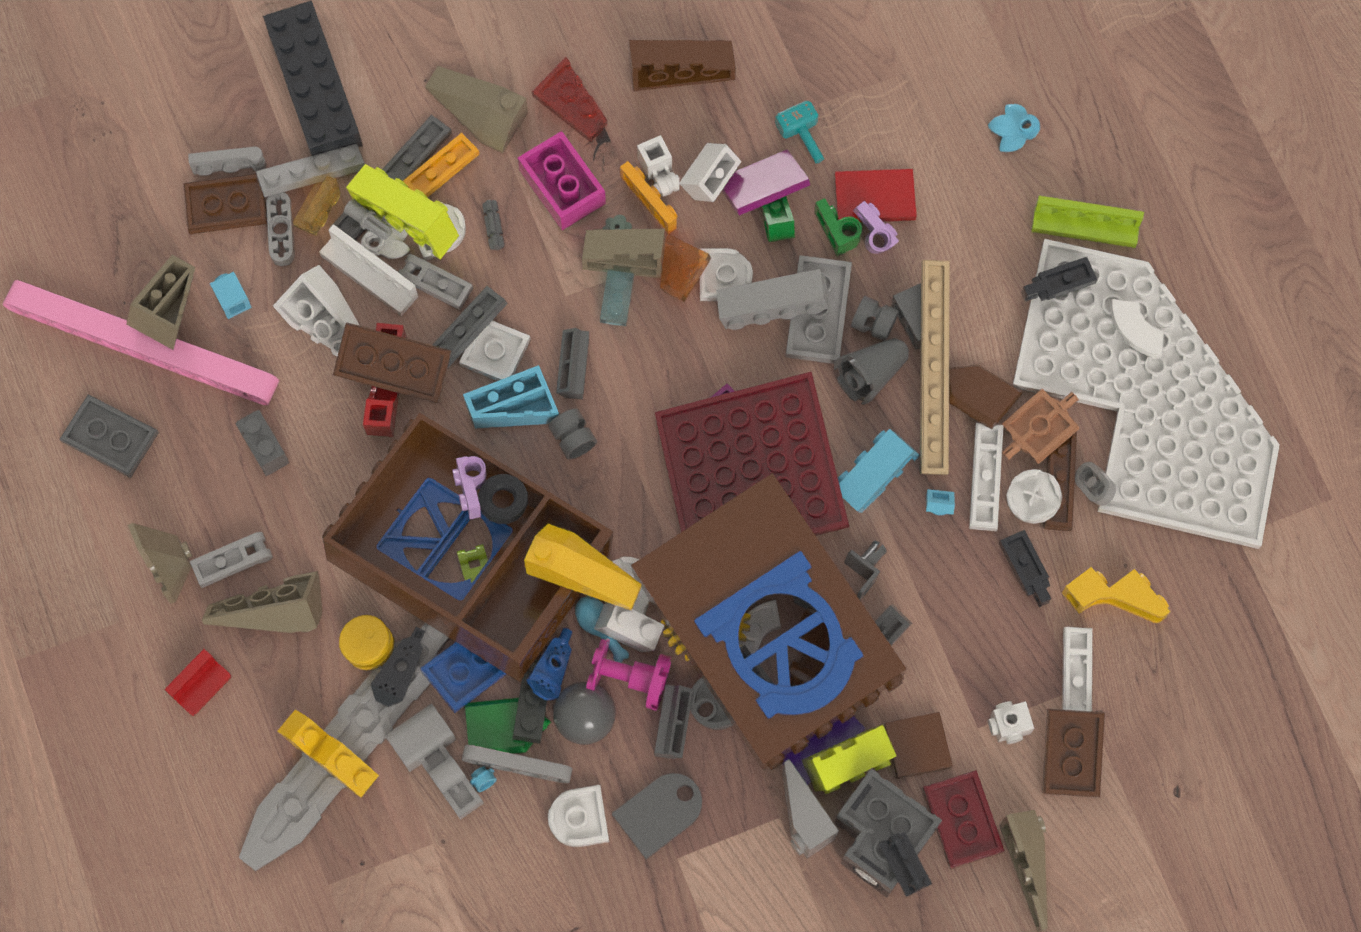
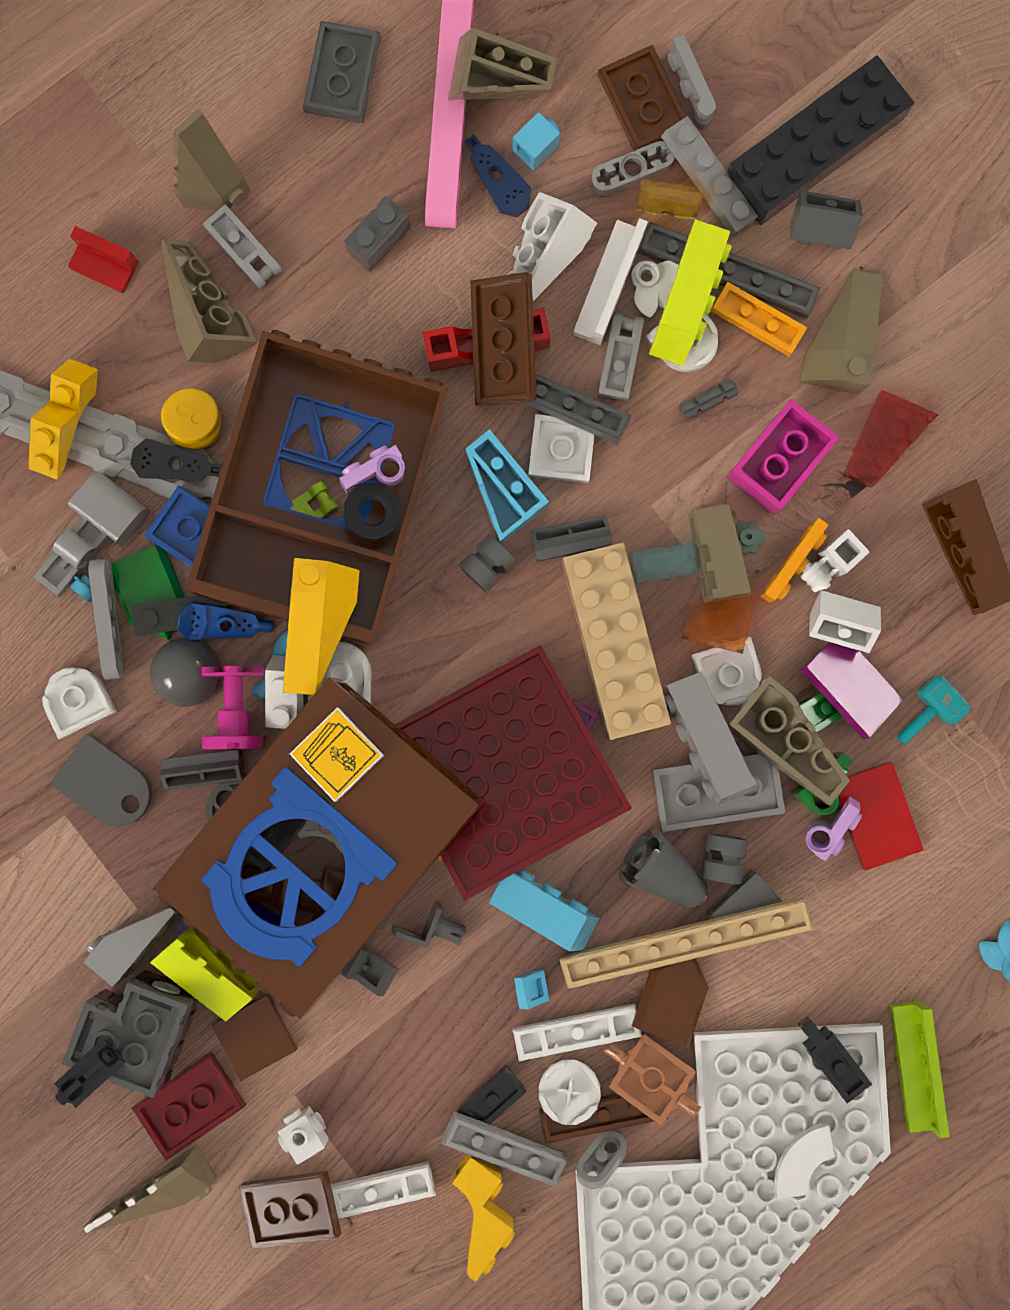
camera: 75 degrees right, 15 degrees up
light grey axle [344,200,392,240] -> none
none -> yellow tile [290,707,385,802]
none -> light grey tile [441,1111,568,1187]
none -> dark blue piece [464,134,531,218]
none -> tan brick [561,542,671,740]
none -> dark tan wedge [727,675,850,806]
none -> dark grey brick [790,190,863,249]

